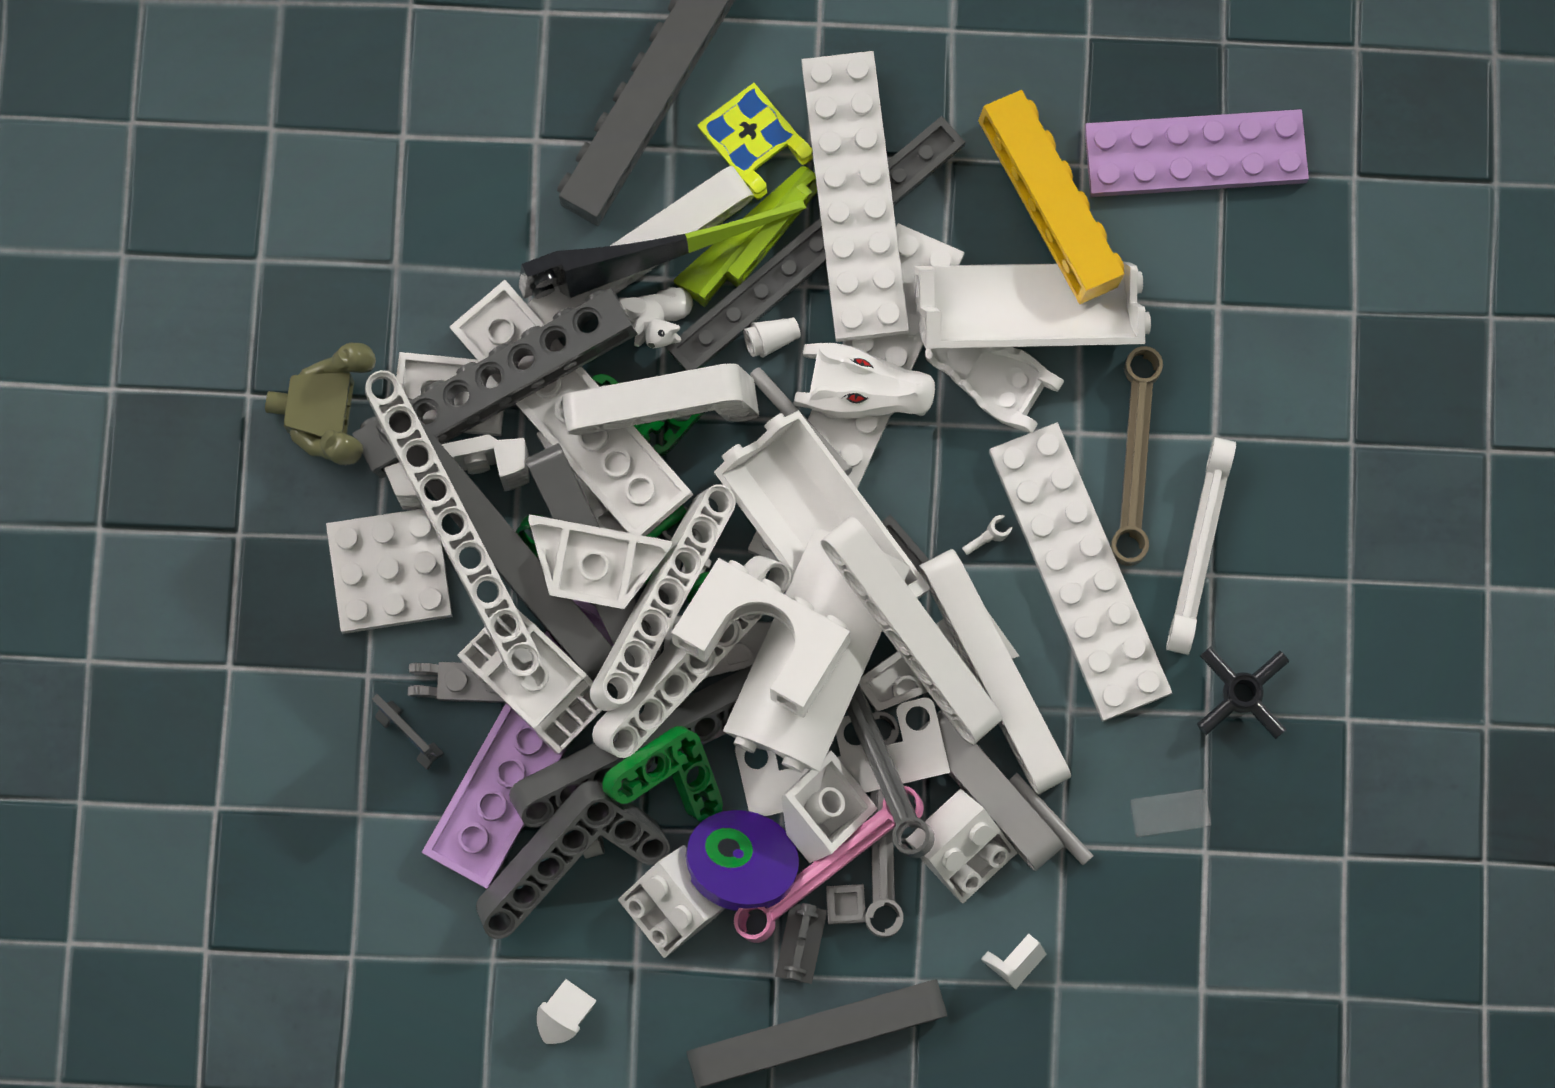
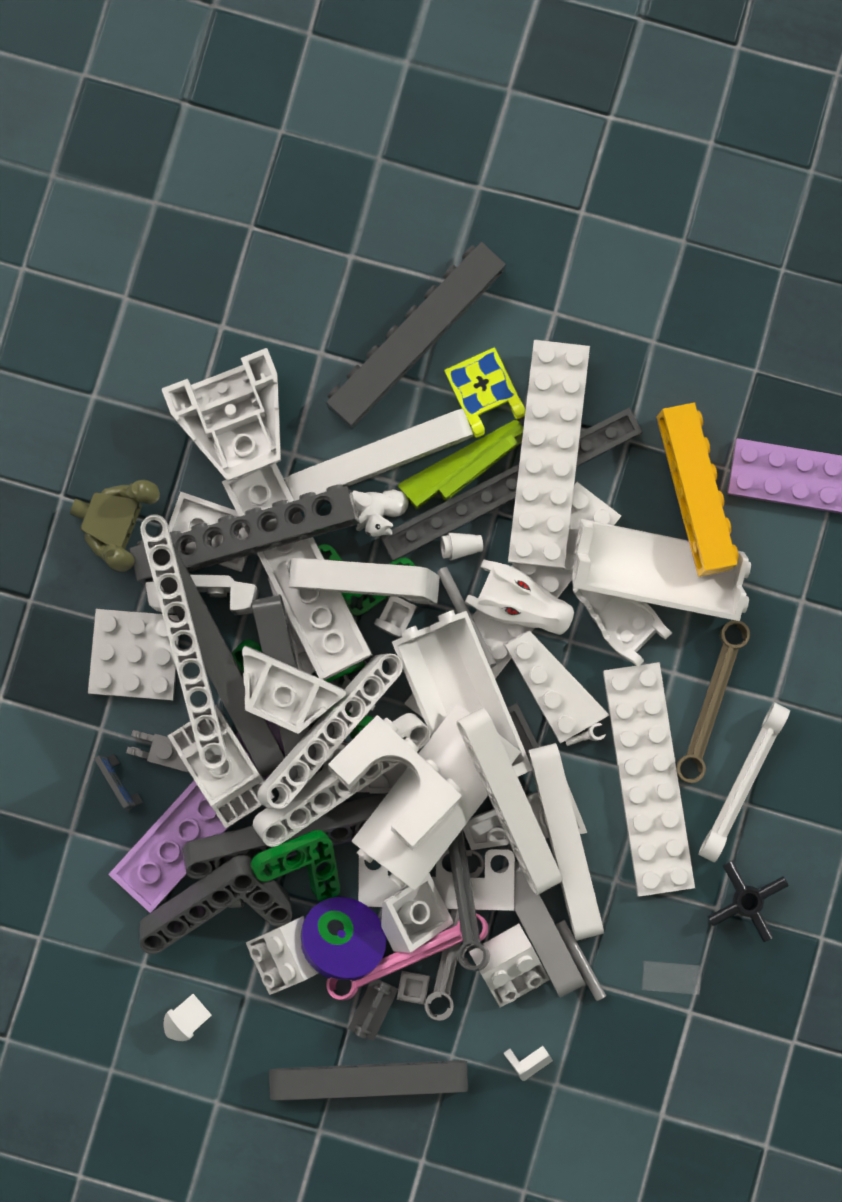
camera: 15 degrees right, 5 degrees up
black plate [518,200,807,299] -> none
none -> white wedge [162,348,281,482]
none -> white tile [374,596,417,638]
none -> white wing [504,630,609,743]

